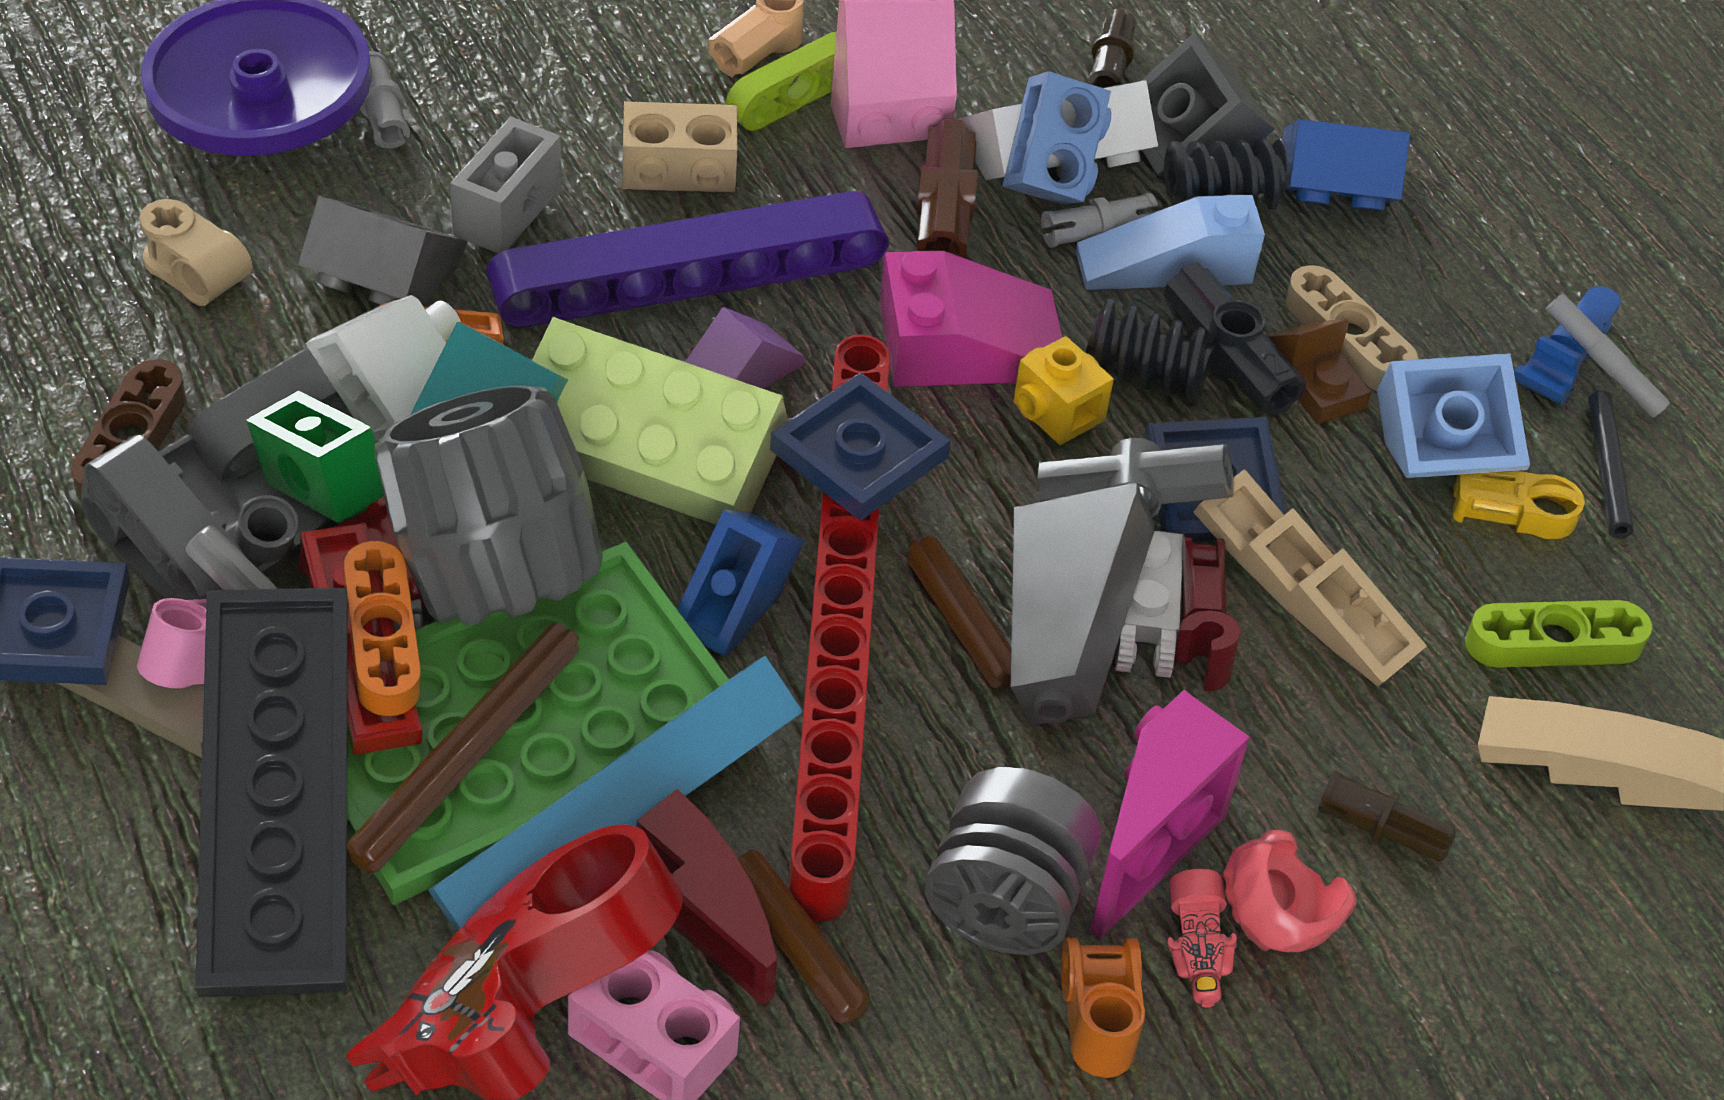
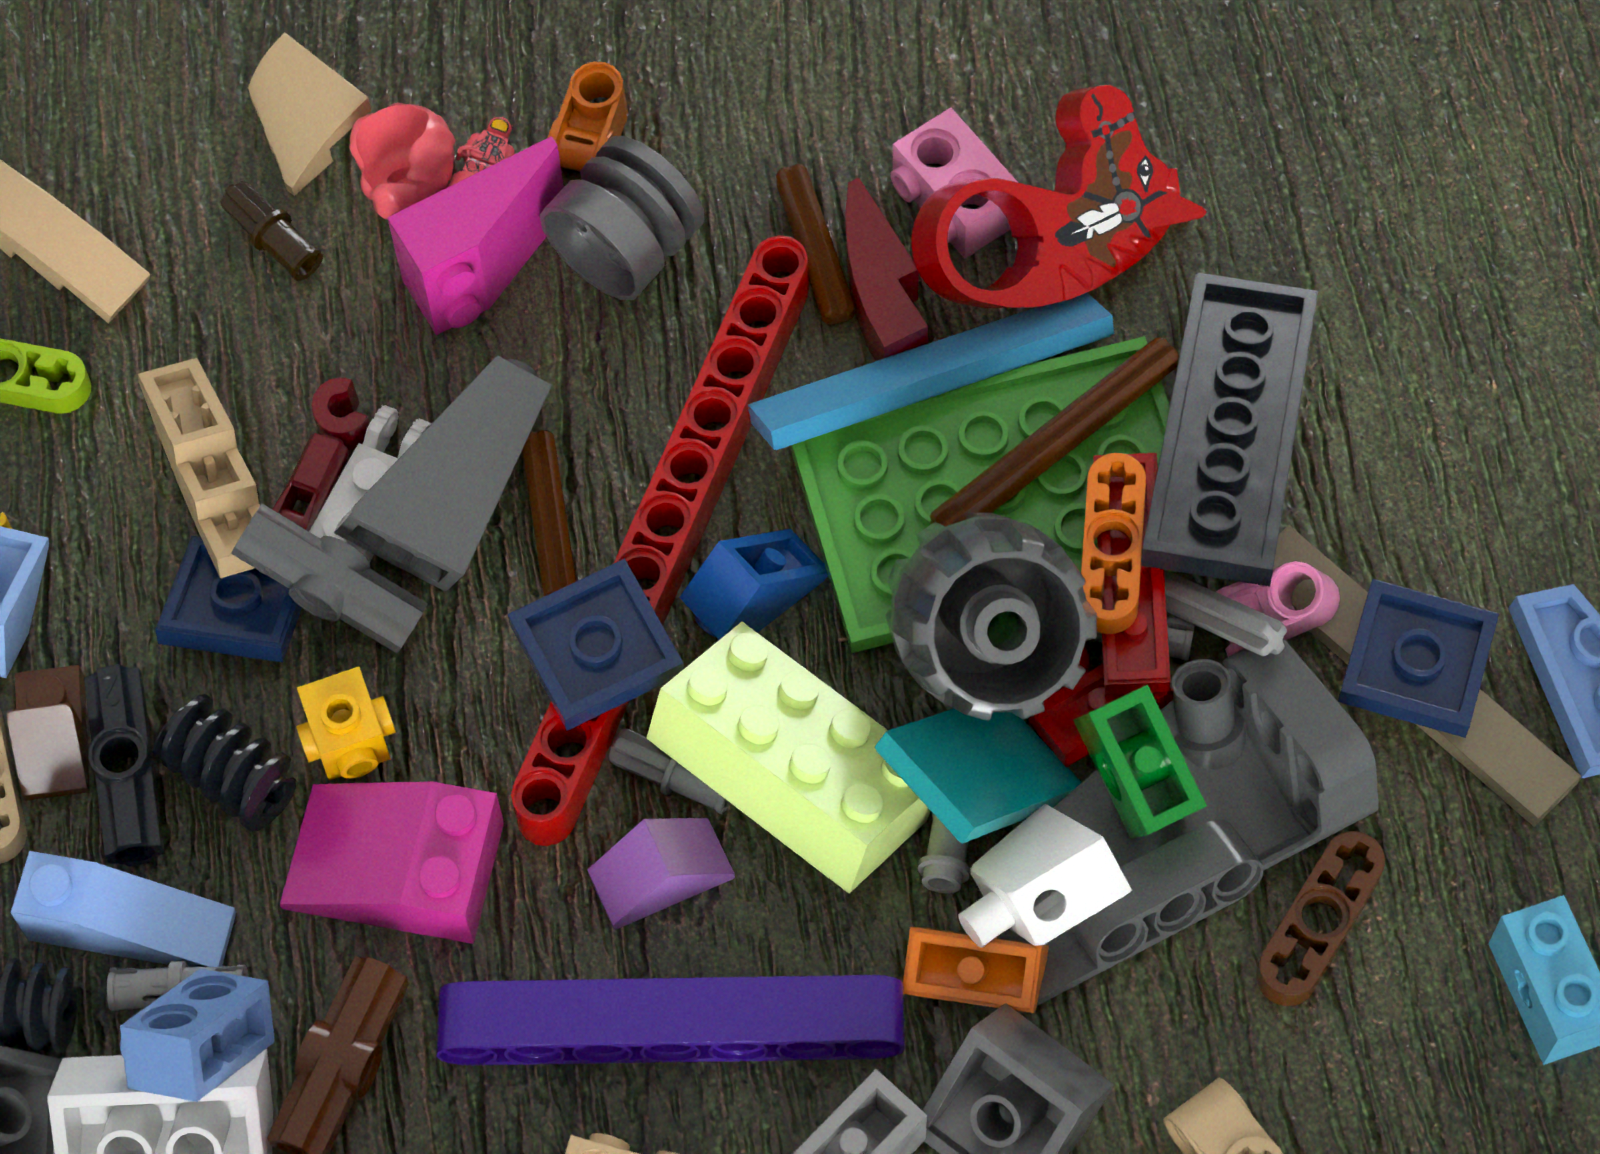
camera: 155 degrees left, 15 degrees up
none -> tan slope [248,32,372,196]

